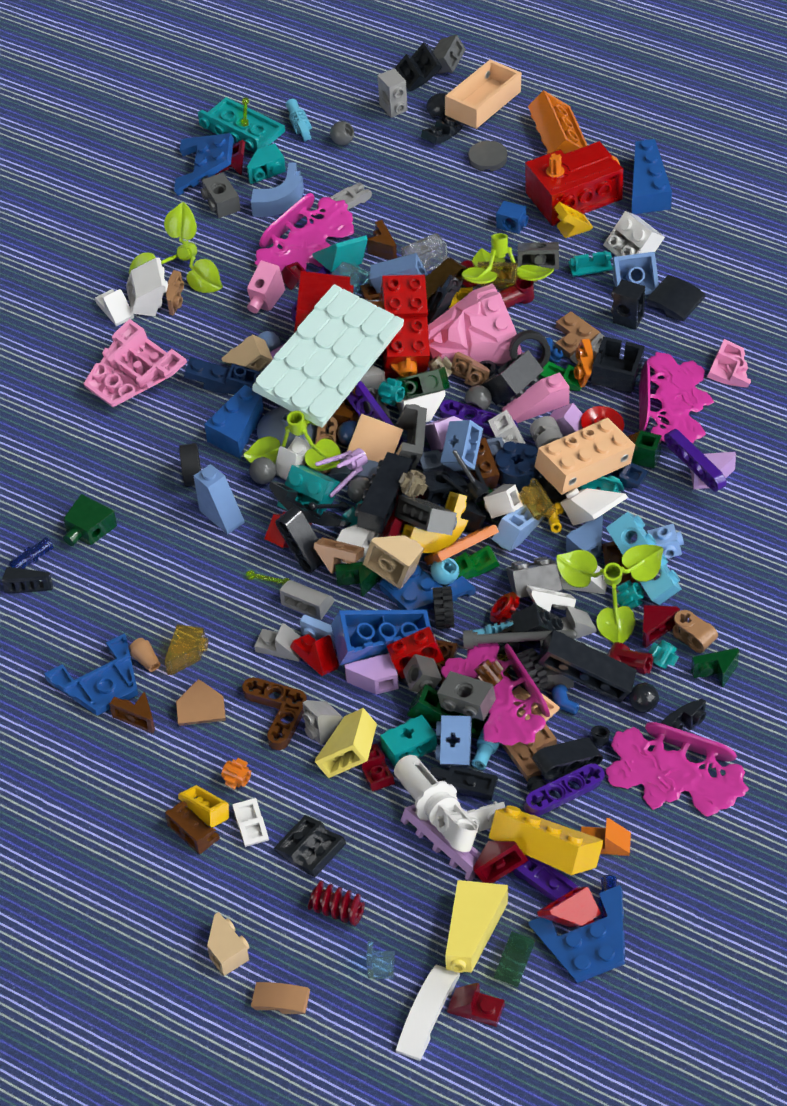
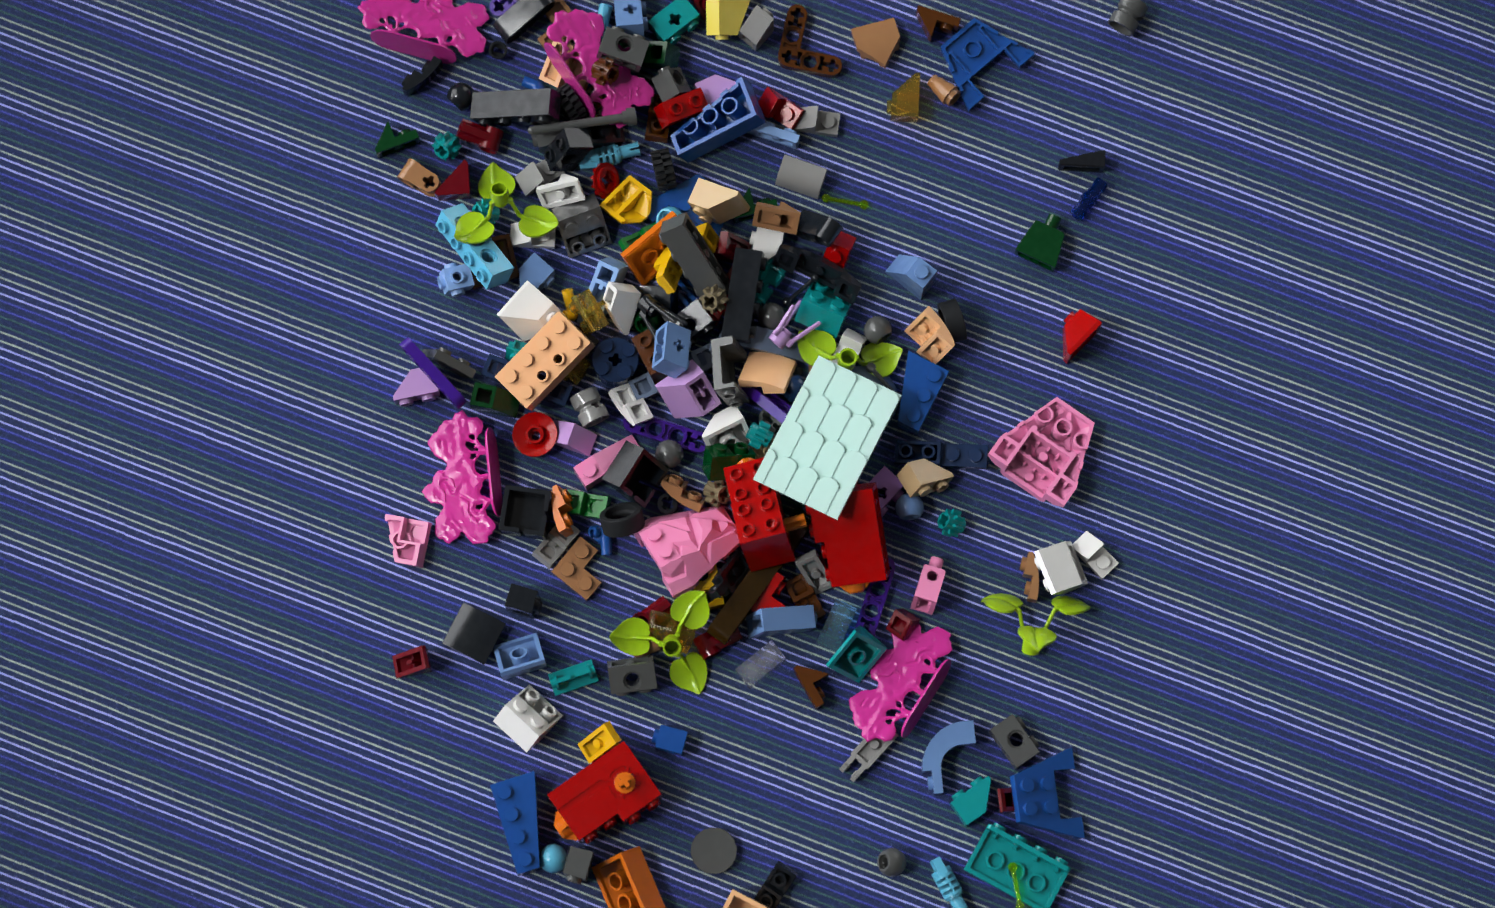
camera: 165 degrees right, 30 degrees up
none -> dark red slope [392,645,432,679]
none -> dark grey wing [422,347,476,378]
none -> medium azure piece [541,844,567,873]
none -> dark grey brick [563,846,595,885]
none -> yellow slope [600,175,652,224]
none -> dark grey hinge [866,363,901,394]
none -> light nougat slope [904,306,955,364]
none -> teal gear [937,508,966,537]
none -> red slope [1063,309,1102,364]

